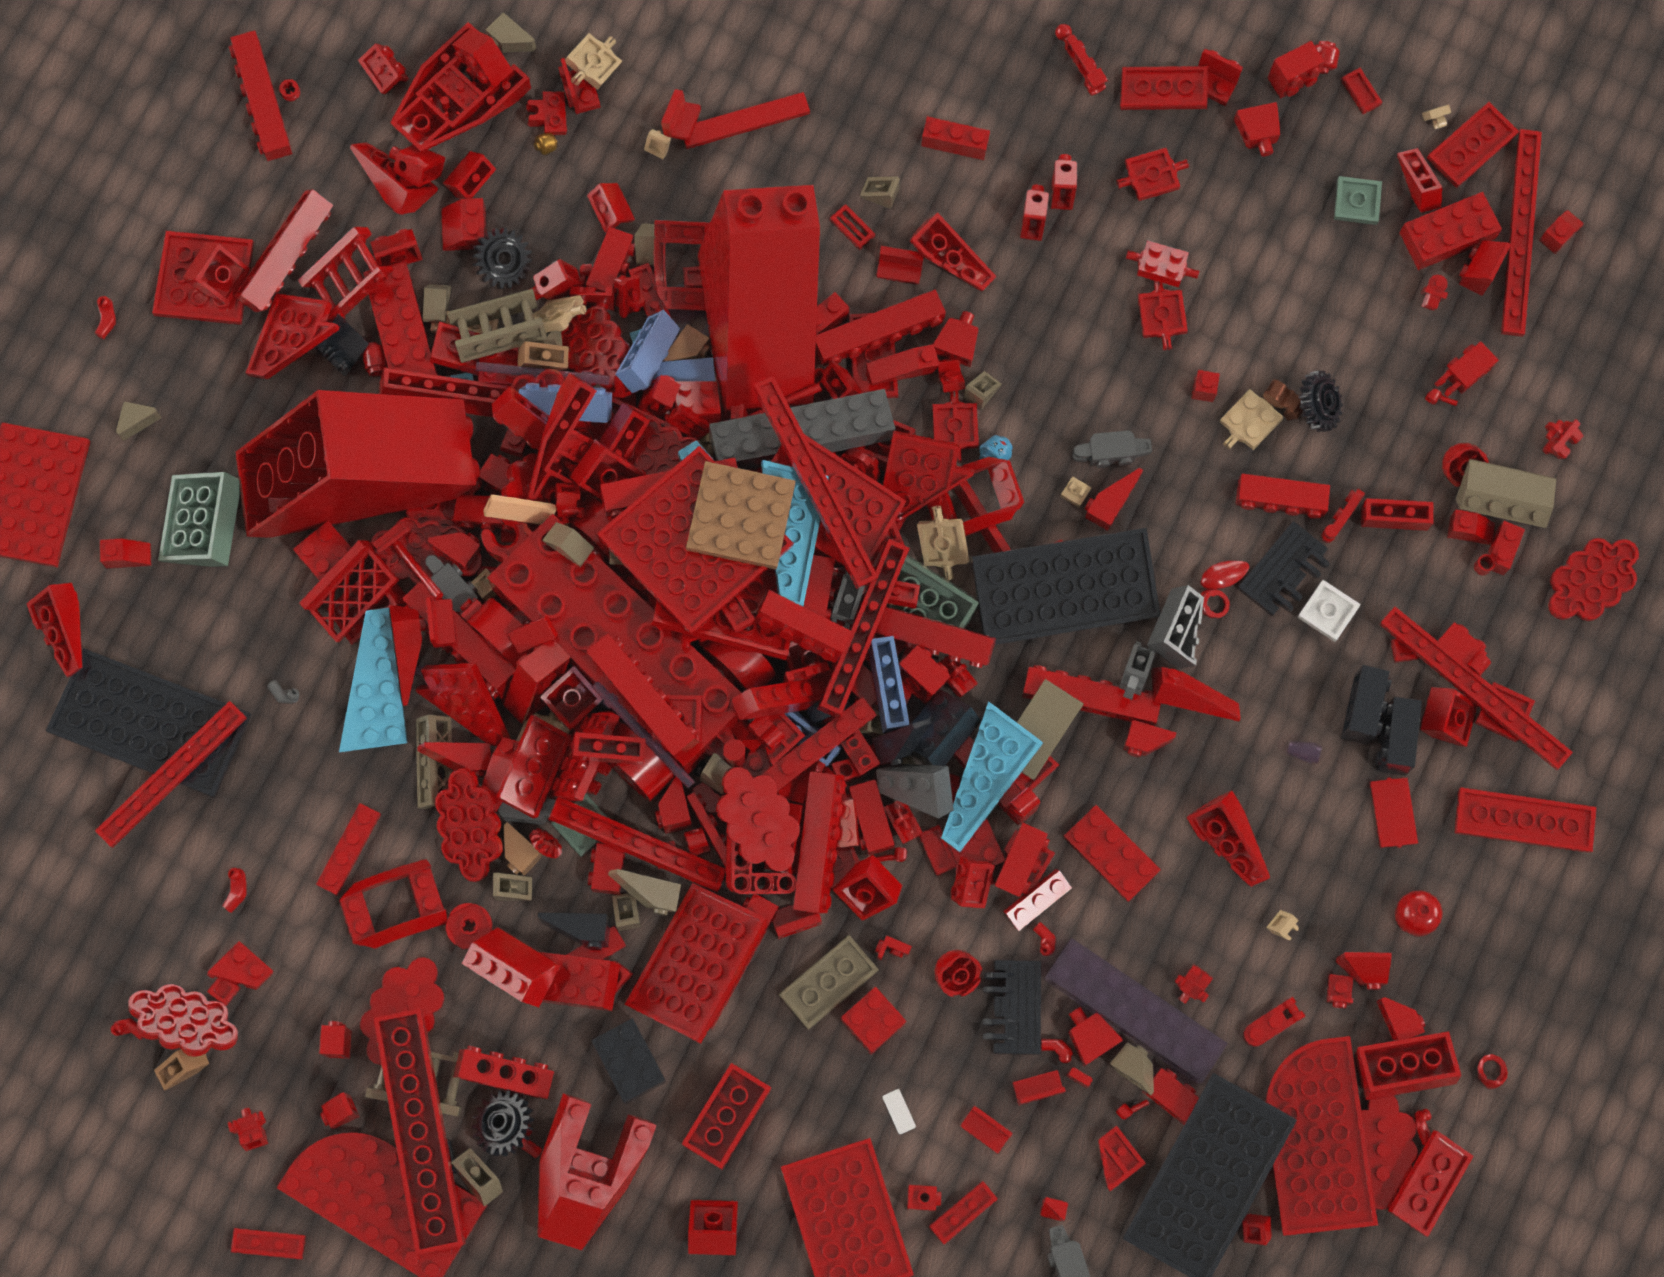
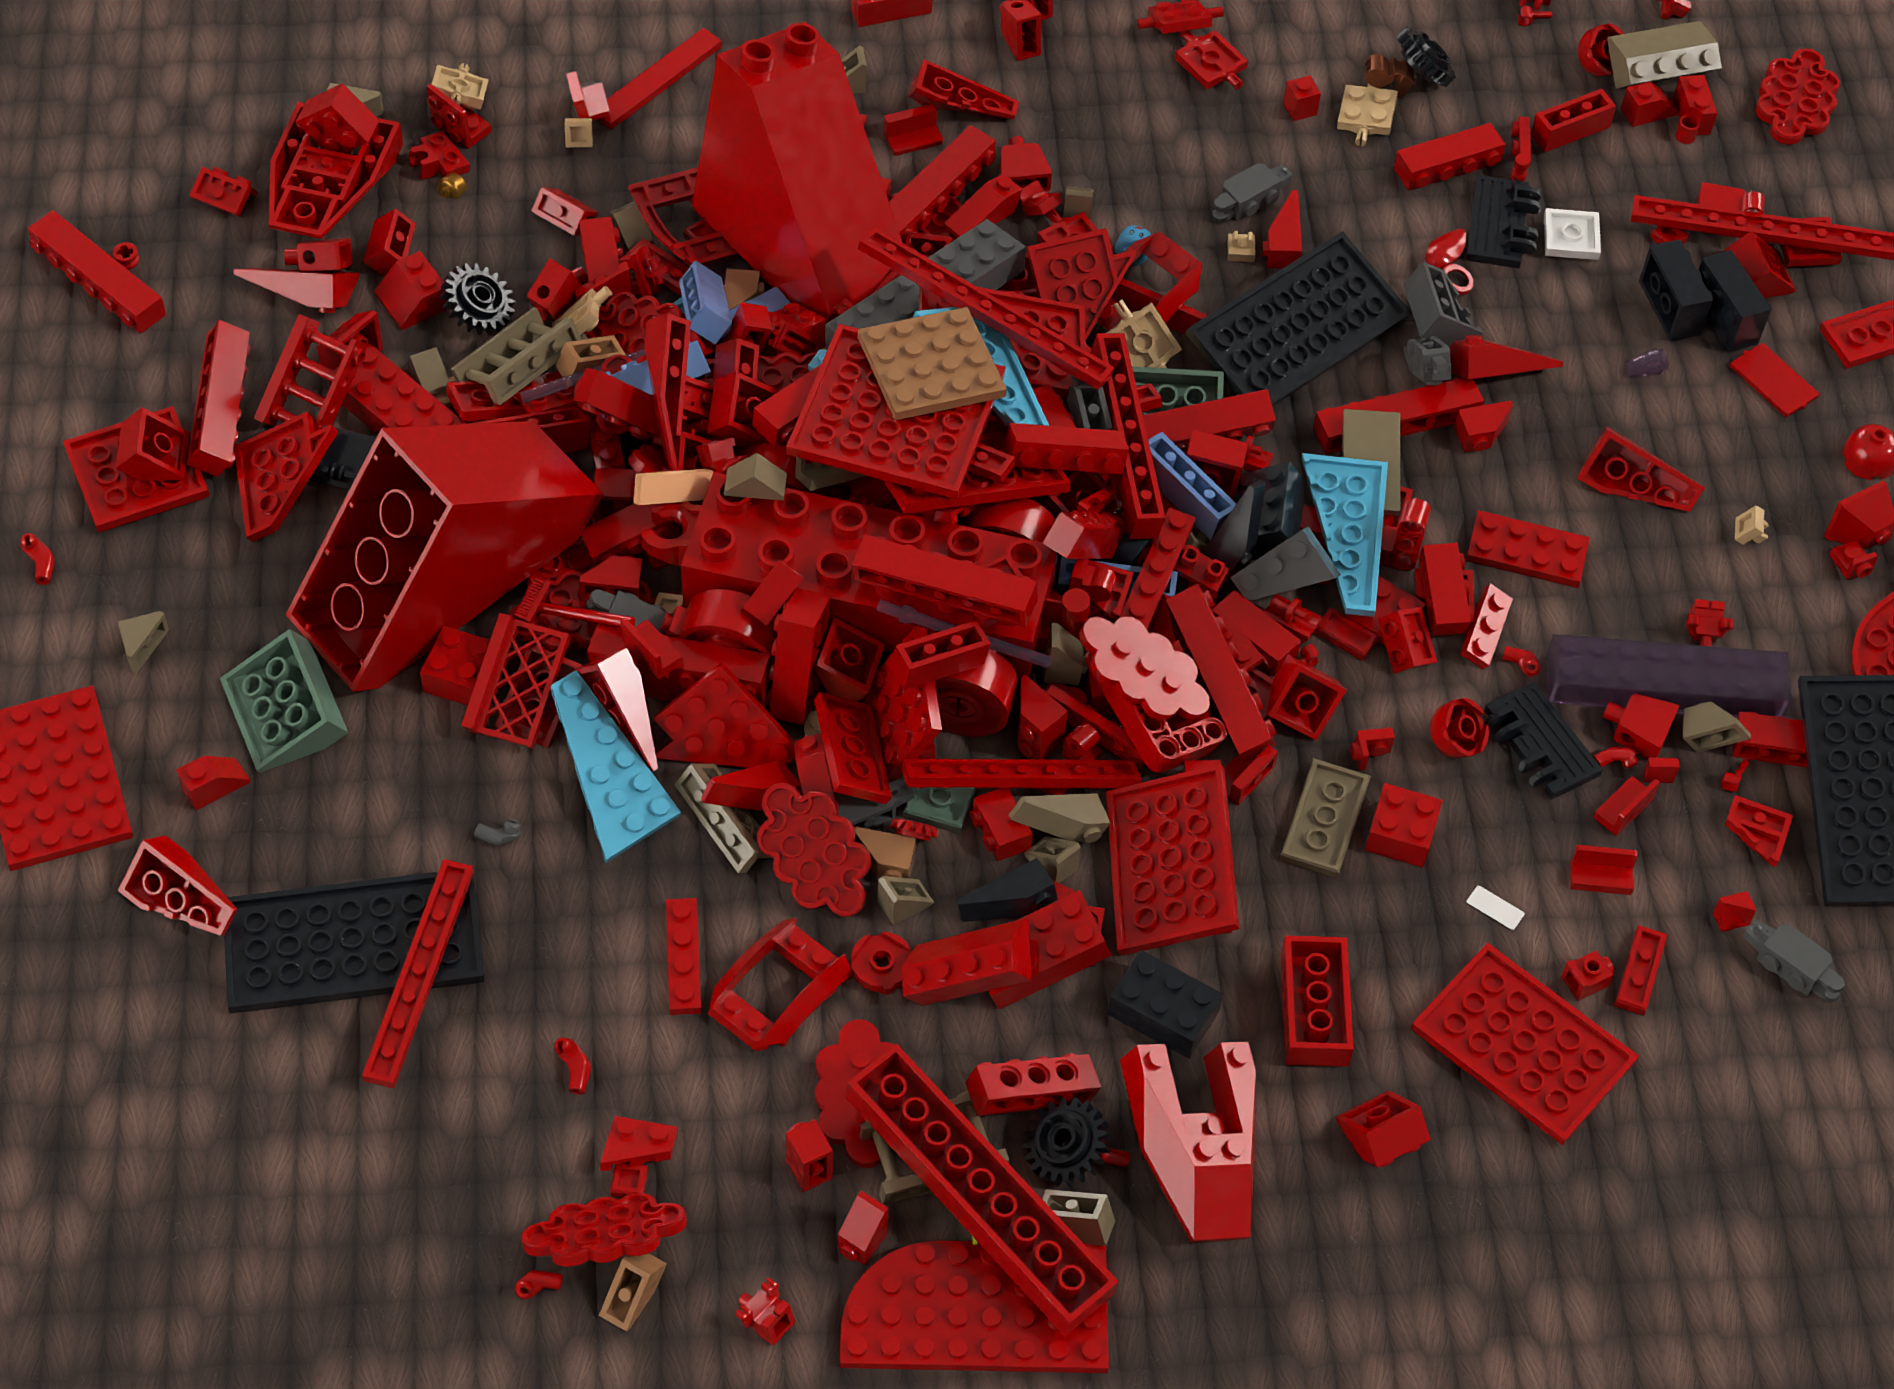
camera: 30 degrees left, 20 degrees down
red plate [1243,997,1306,1047] -> none

